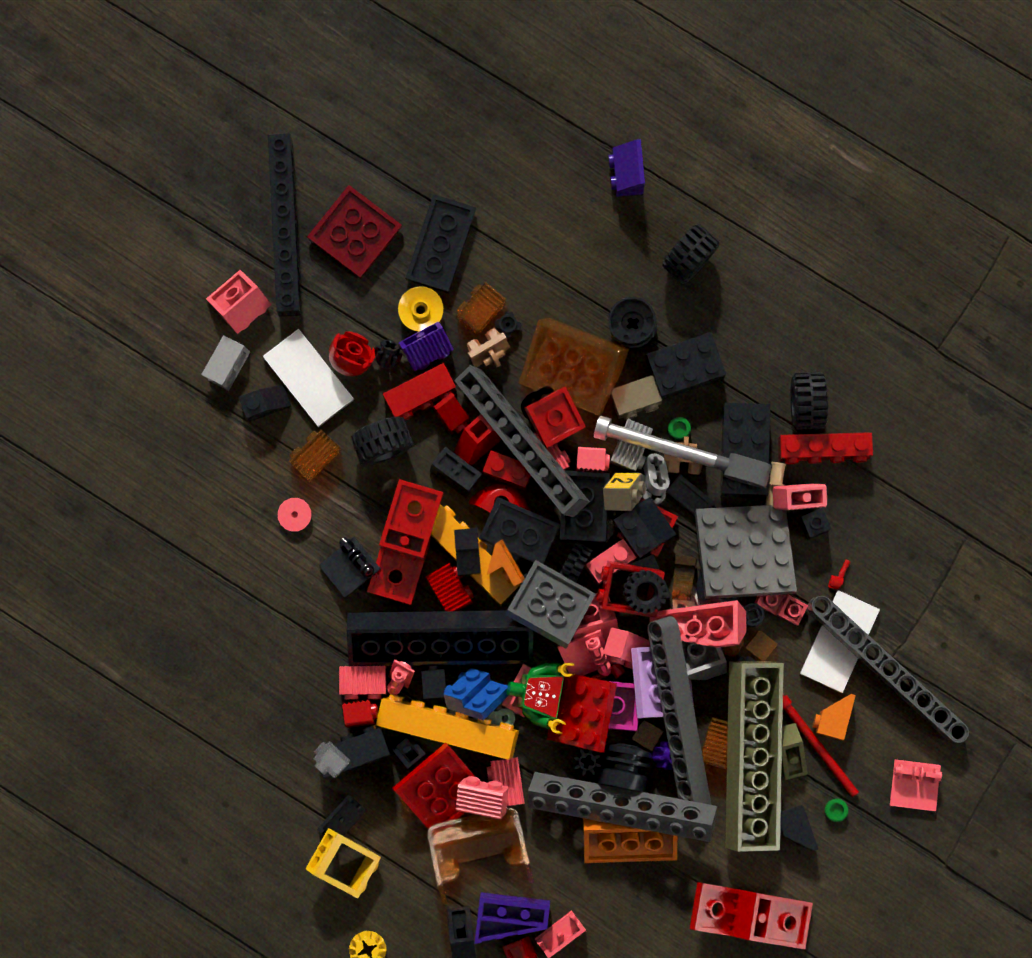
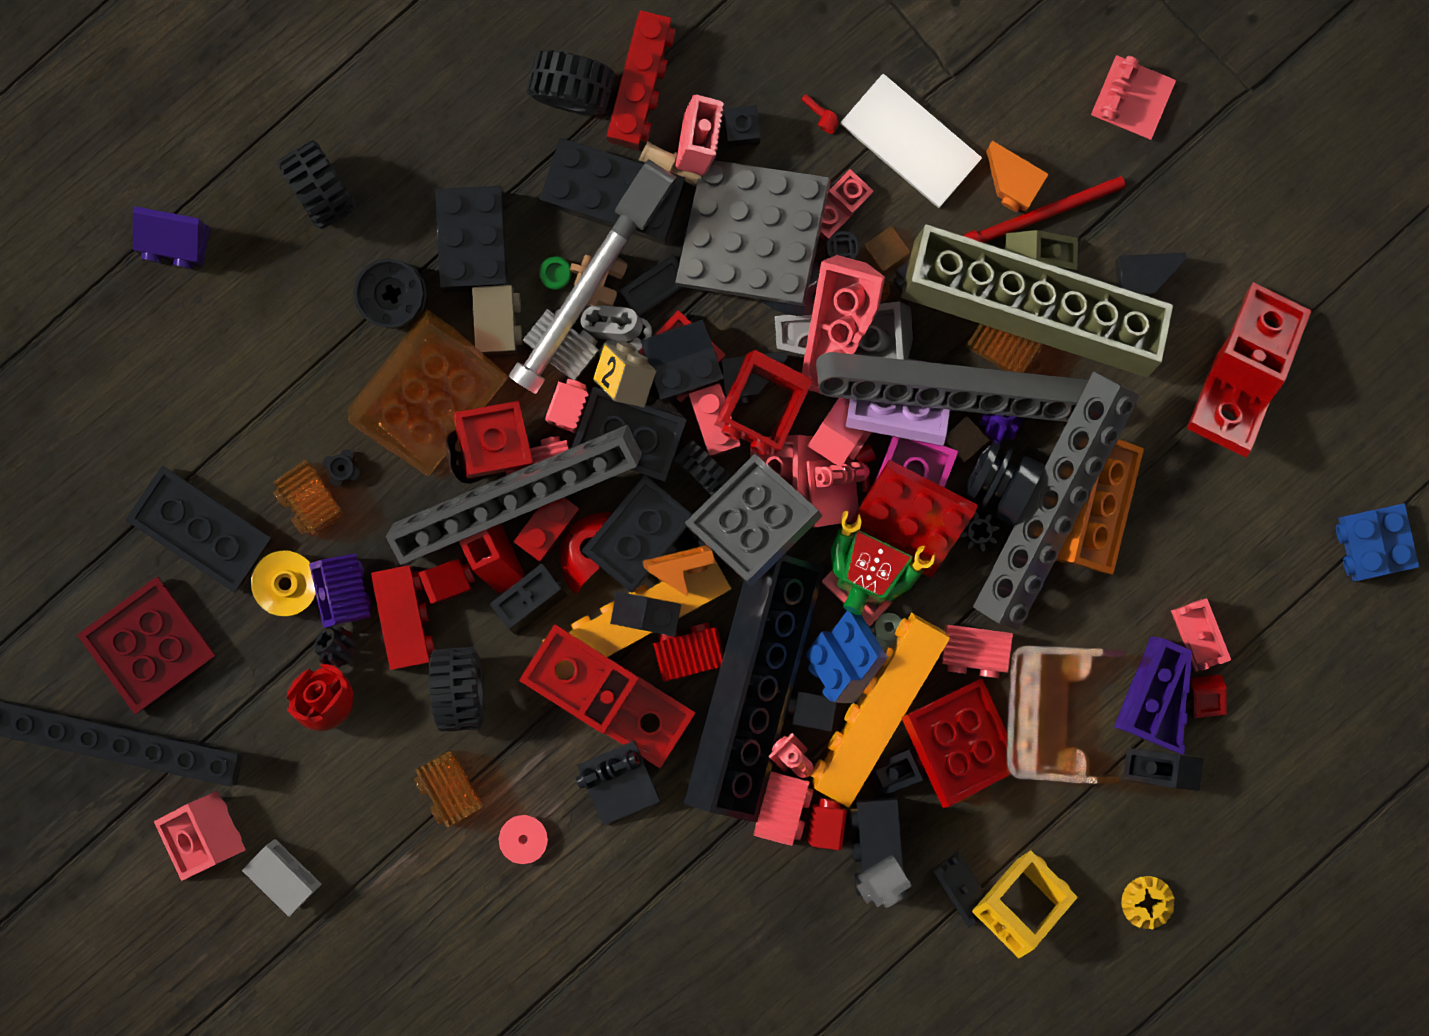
camera: 75 degrees left, 5 degrees up
black slope [239,385,291,422] -> none
white tile [263,329,354,428] -> none
coral brick [456,776,509,820] -> none
medium nougat hips [467,328,510,367] -> none
black tyre [623,570,667,614] -> none
leg [672,555,697,601] -> none
dark grey beam [808,596,969,743] -> none
green tile [824,799,848,822] -> none

